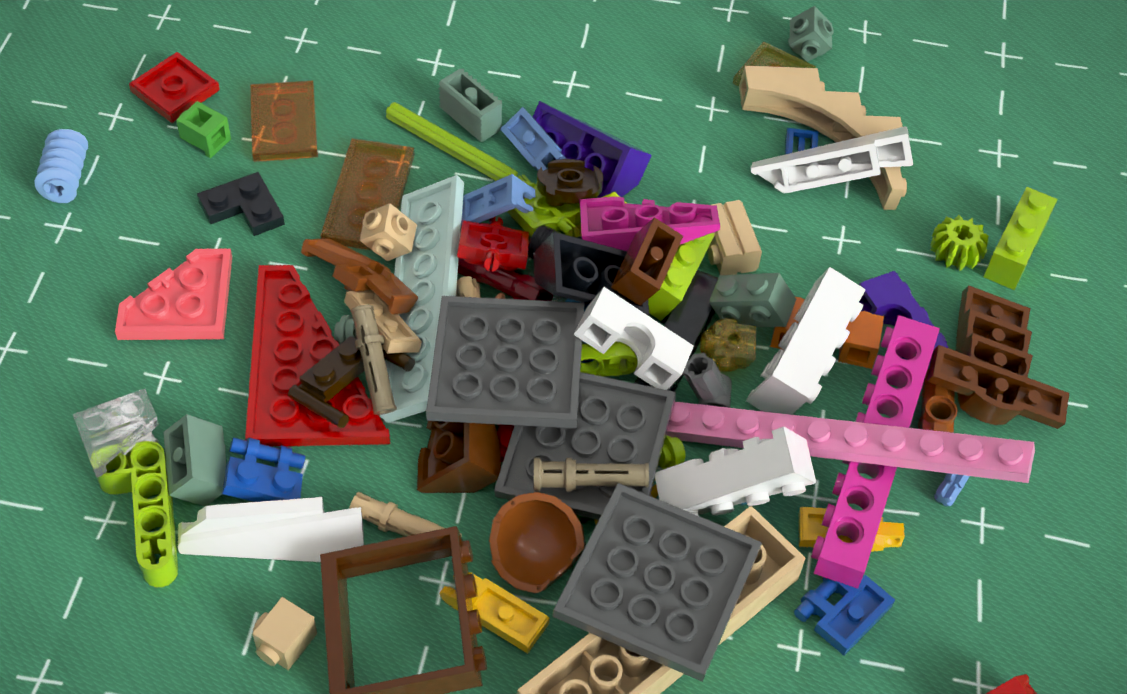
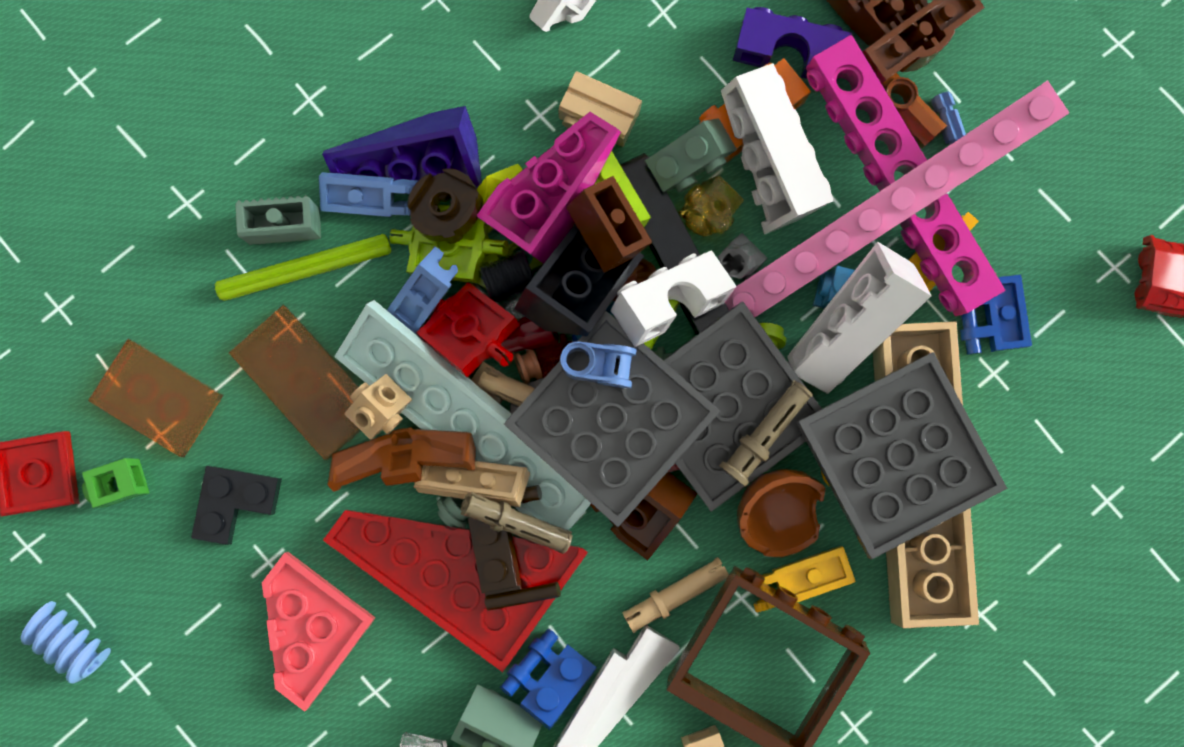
camera: 50 degrees left, 30 degrees up
none -> medium blue piece [560,341,637,388]

